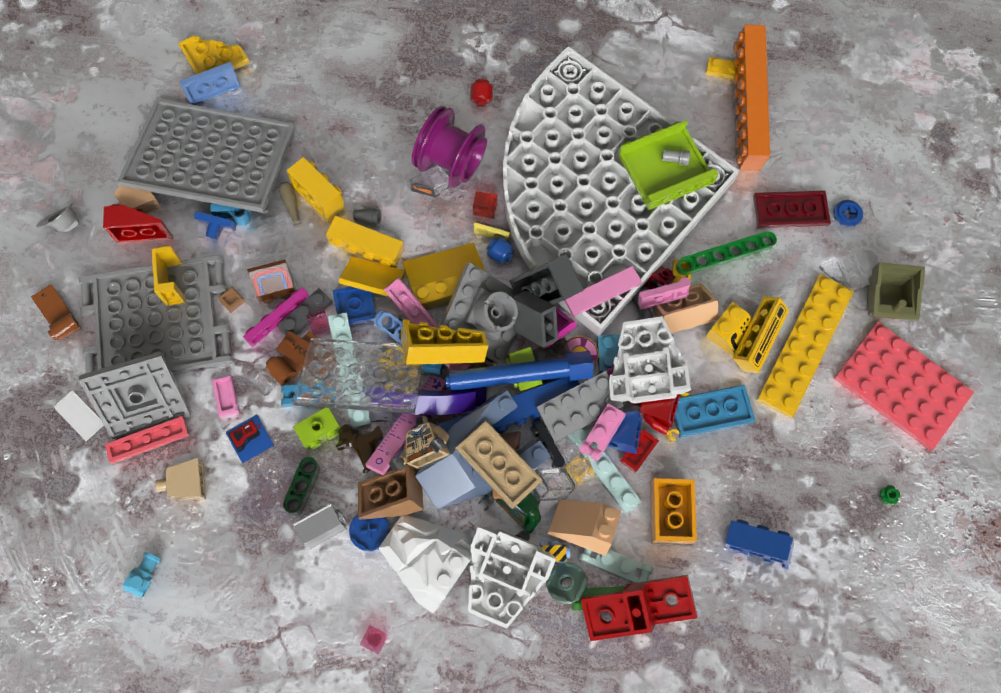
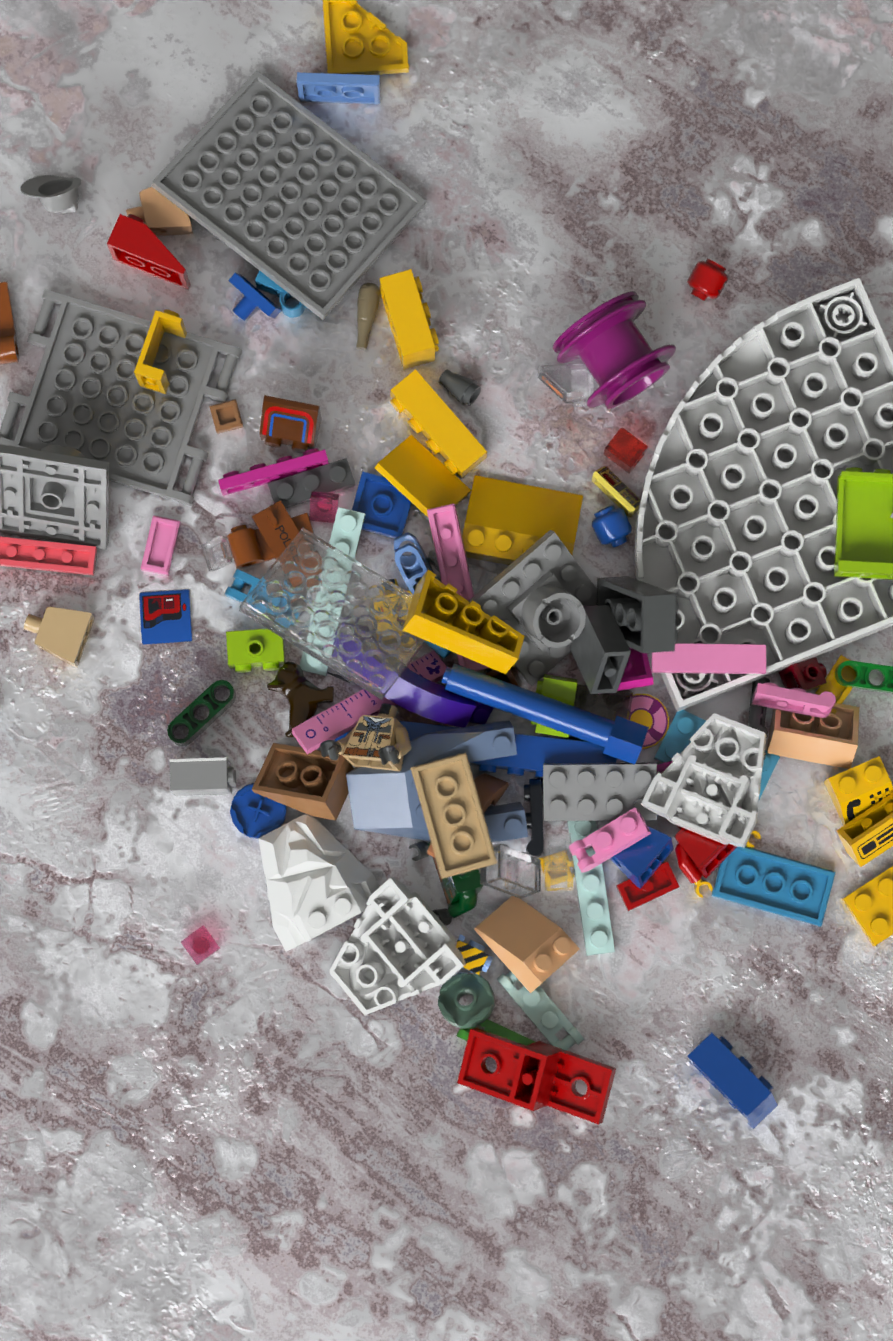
camera: 30 degrees right, 10 degrees up
light orange brick [650,478,697,544] -> none

